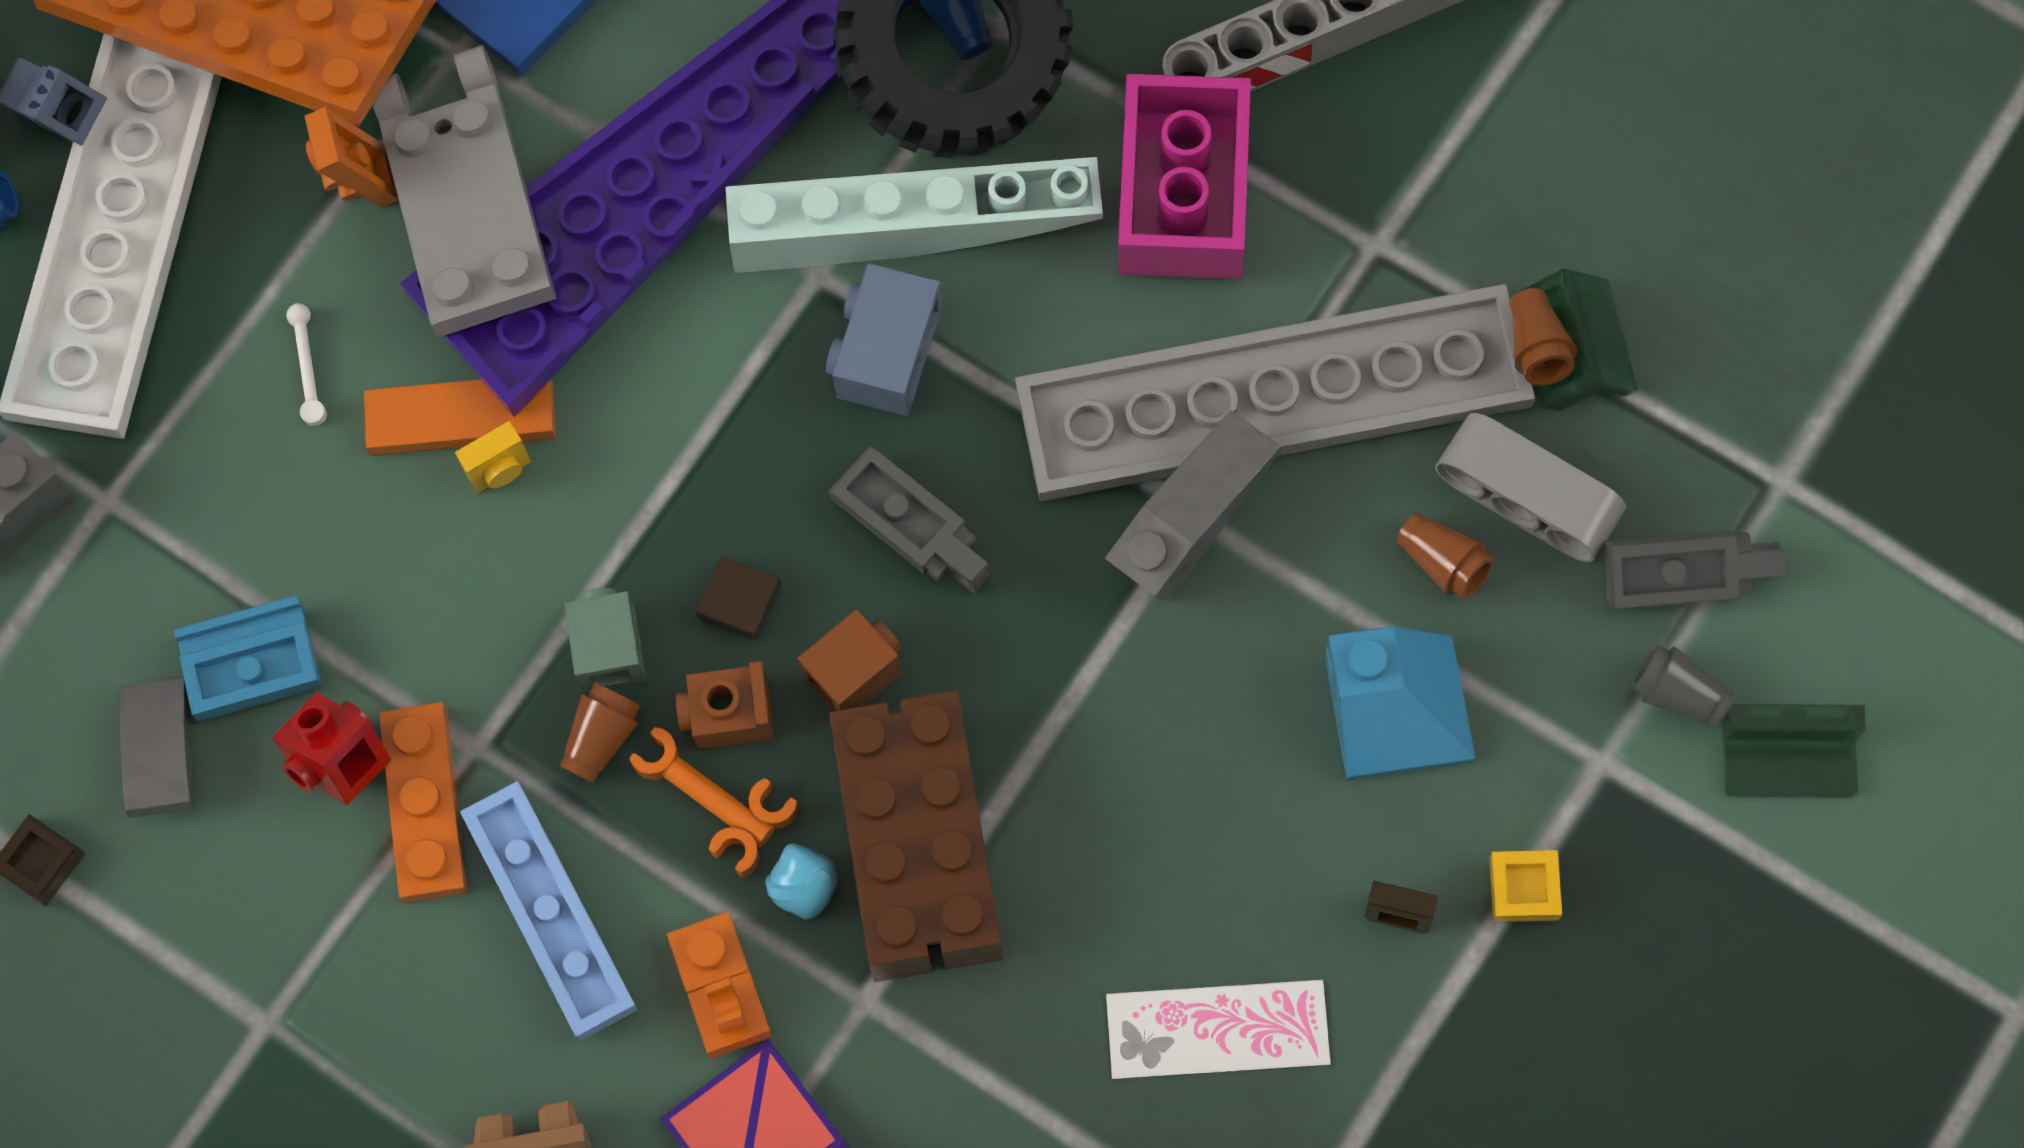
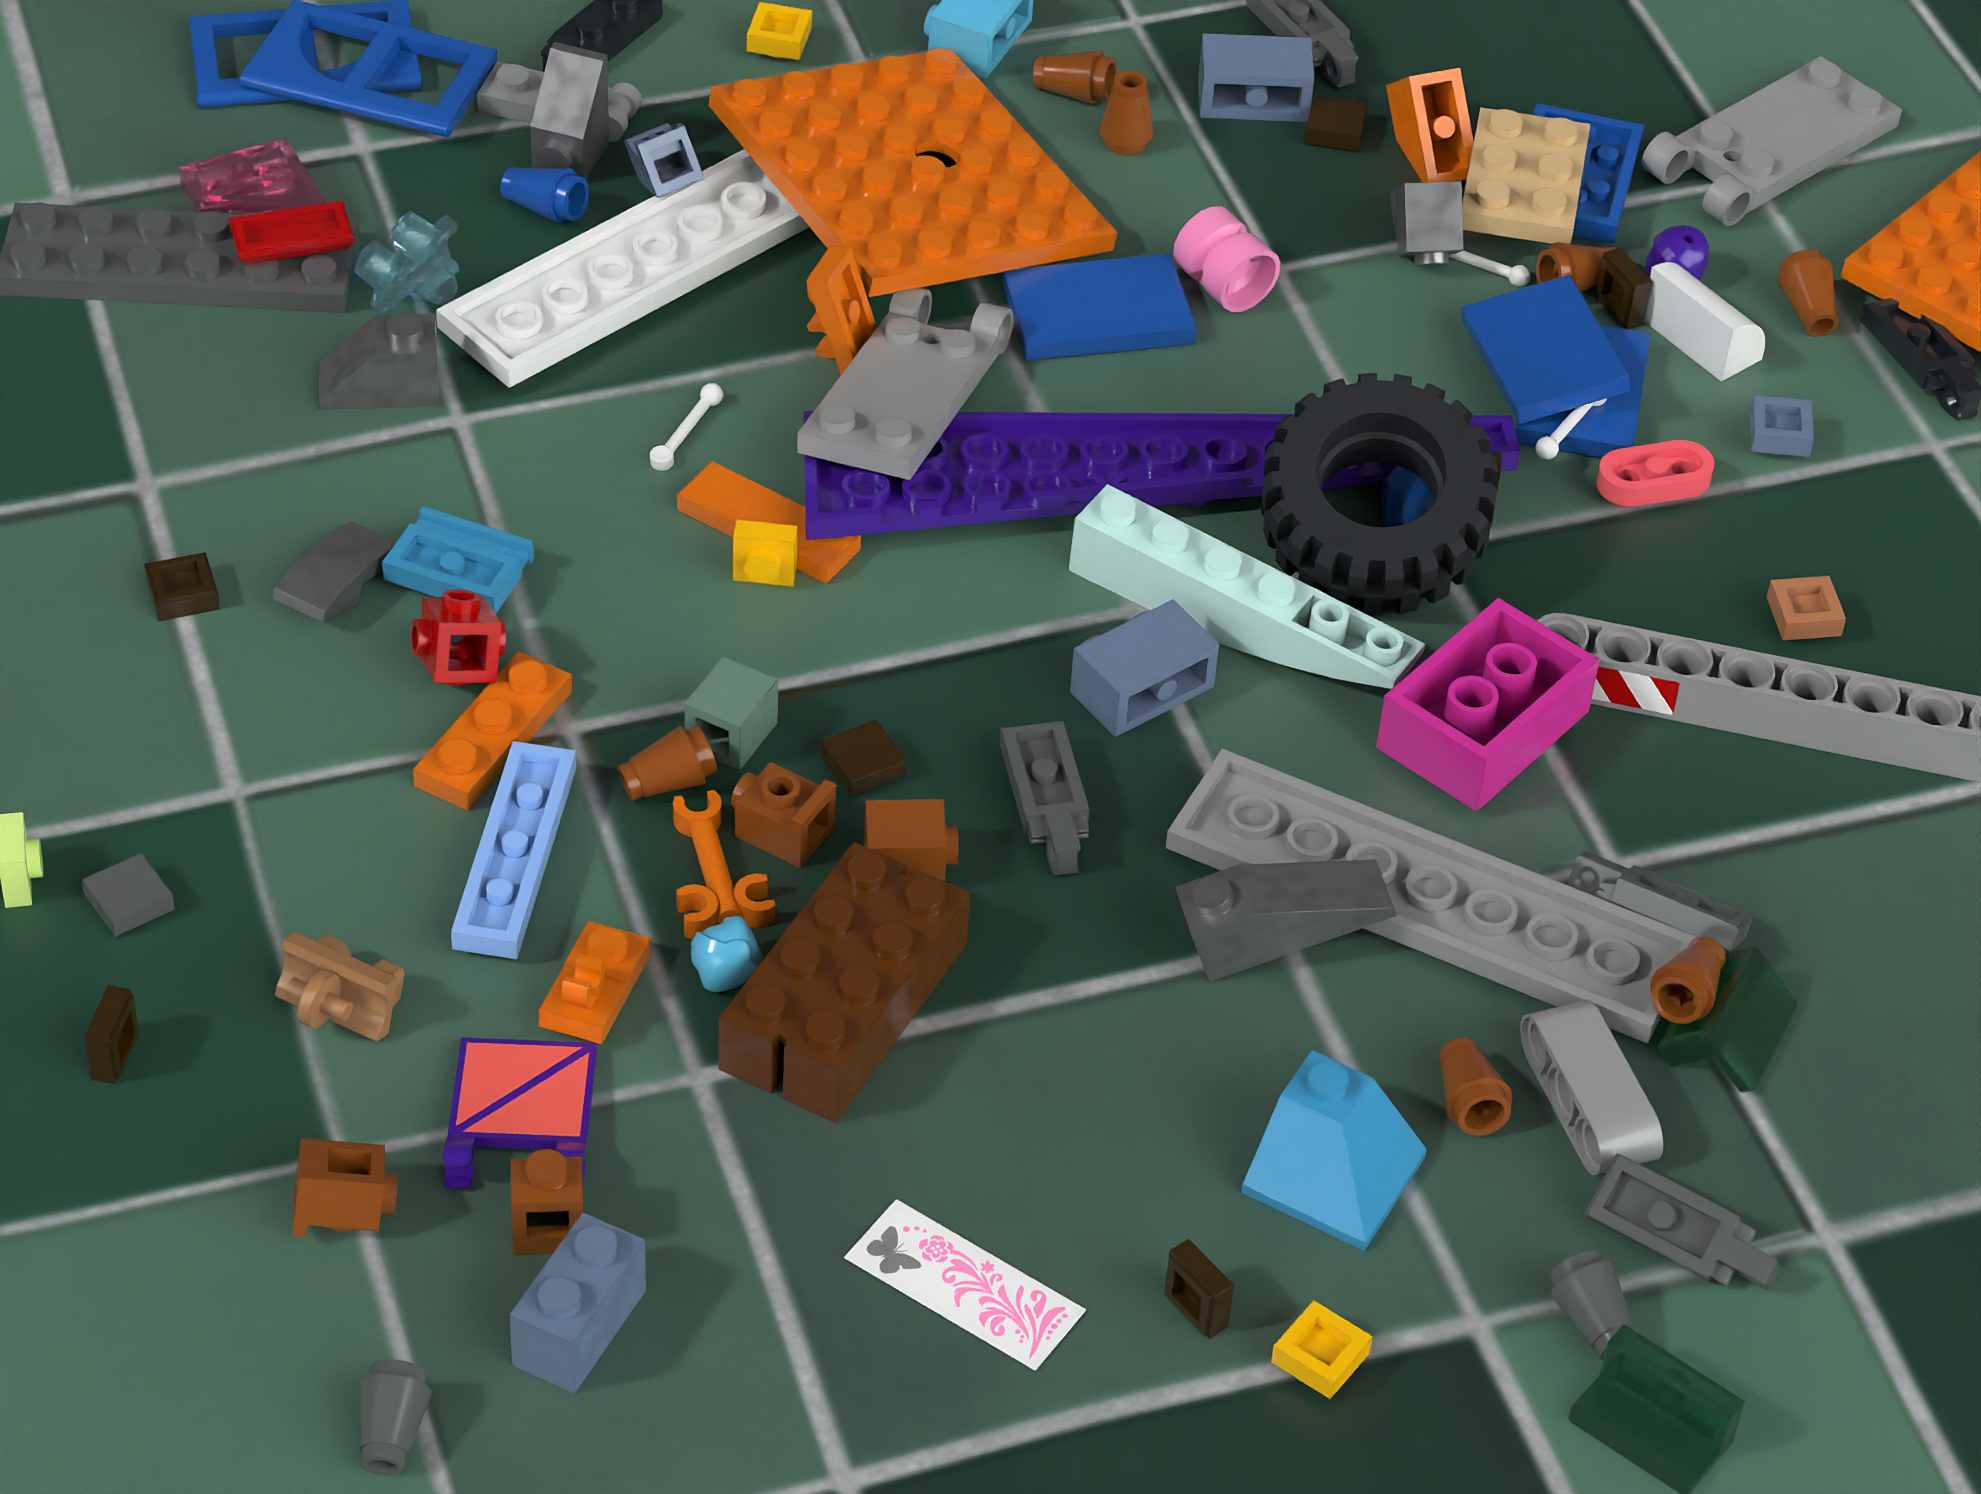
camera: 30 degrees right, 25 degrees down
none -> dark grey hinge [1567,851,1753,952]

